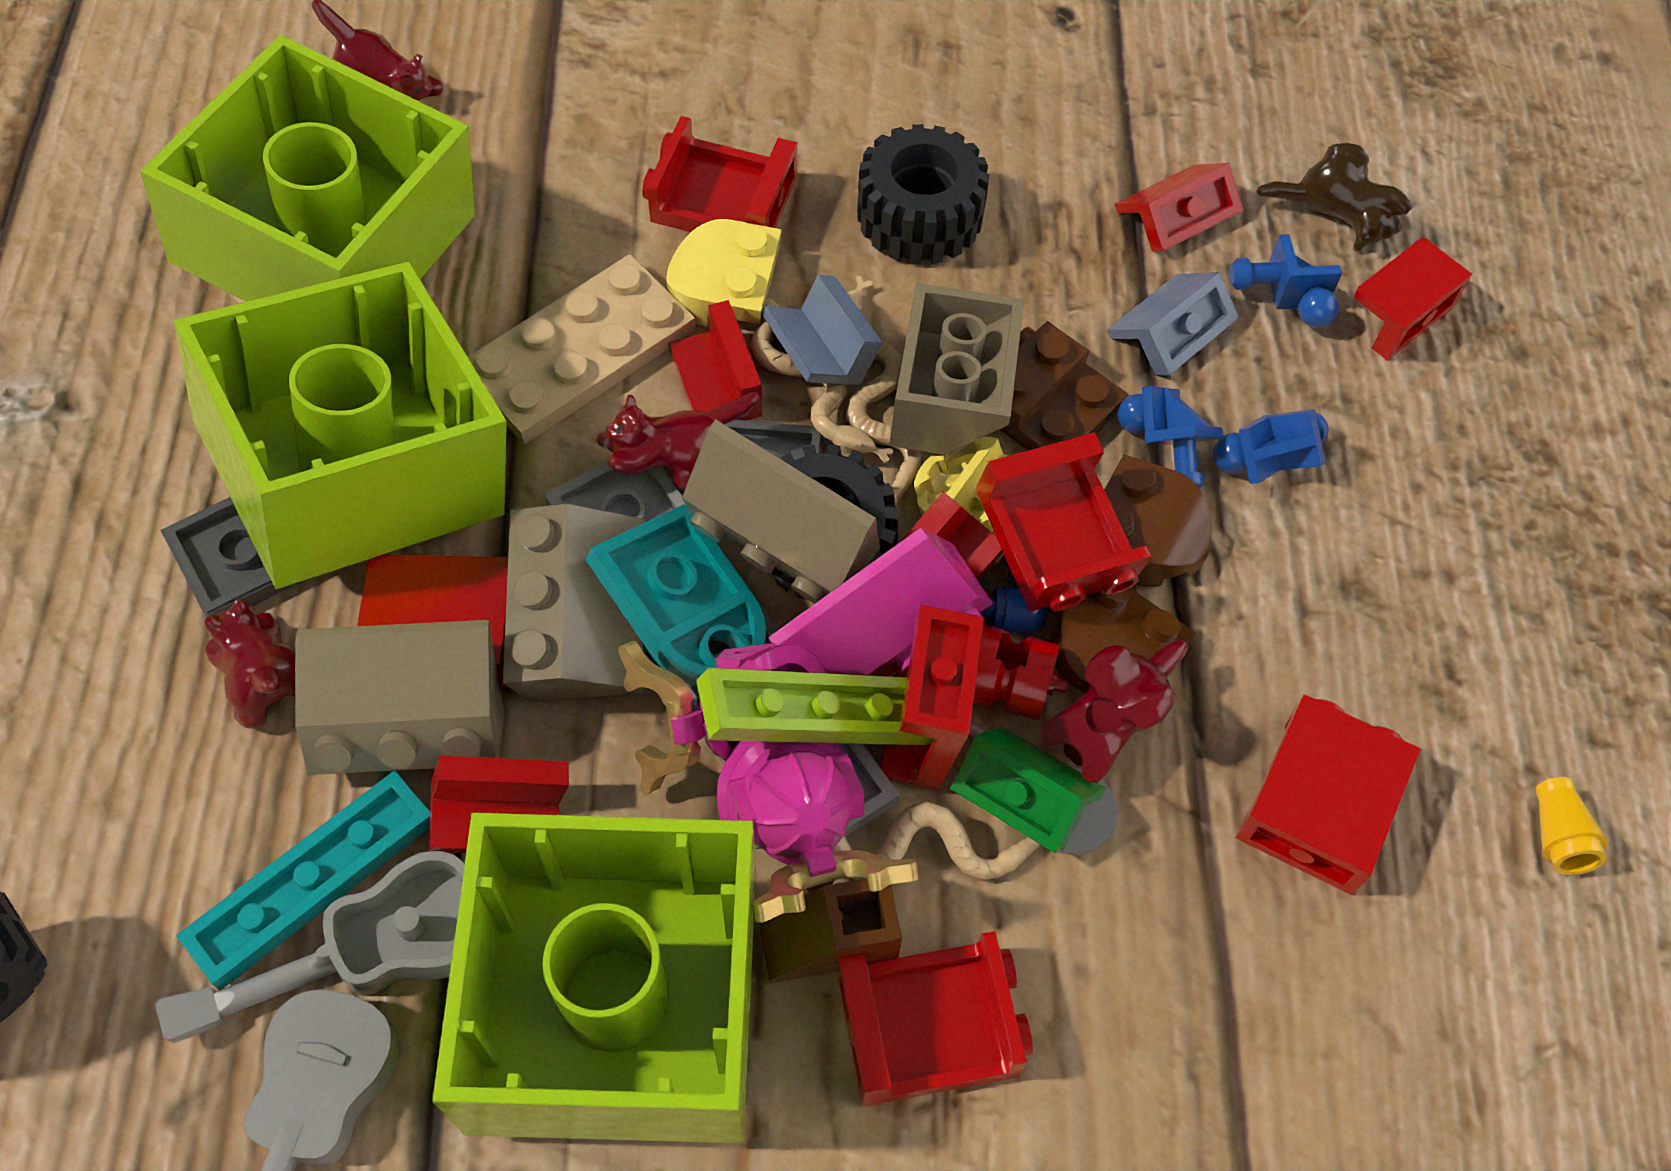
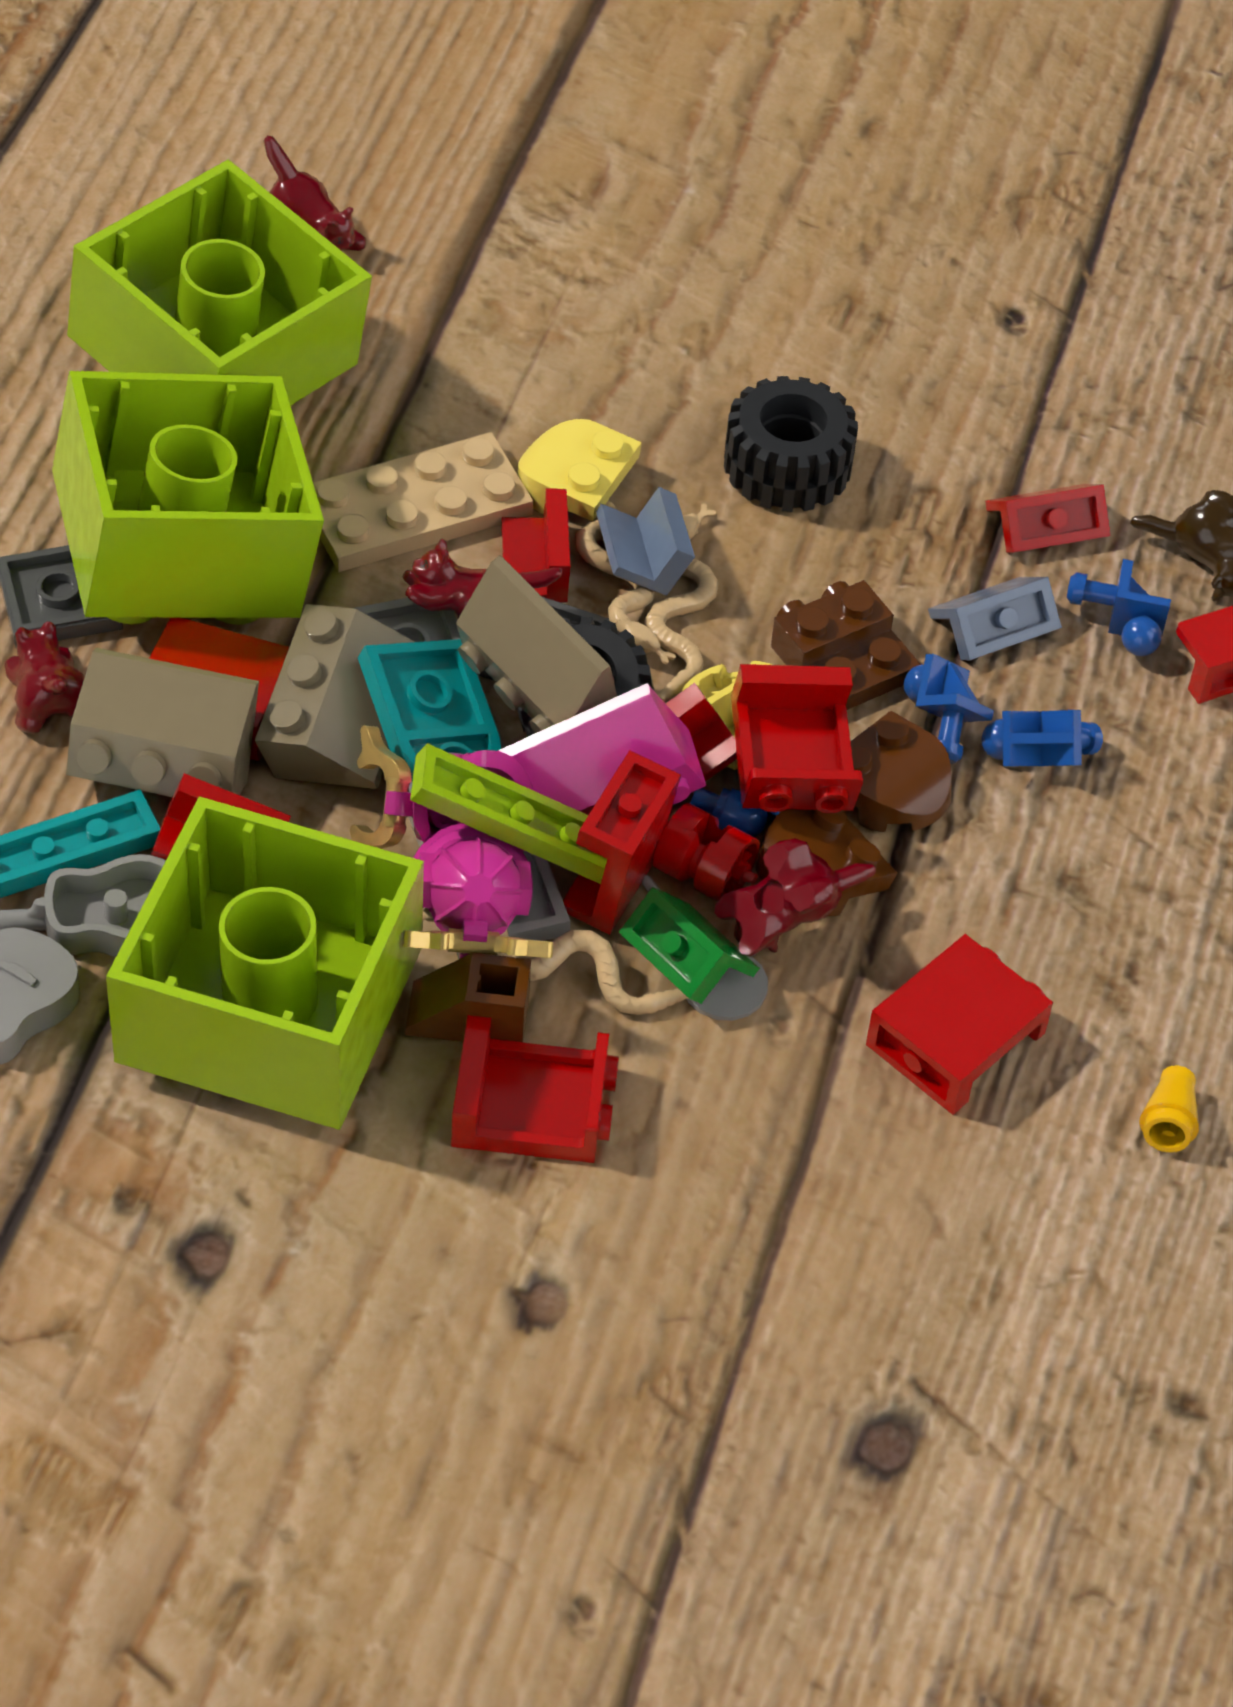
camera: 15 degrees right, 10 degrees down
red panel [642,116,797,232] -> none
dark tan slope [889,283,1024,455] -> none

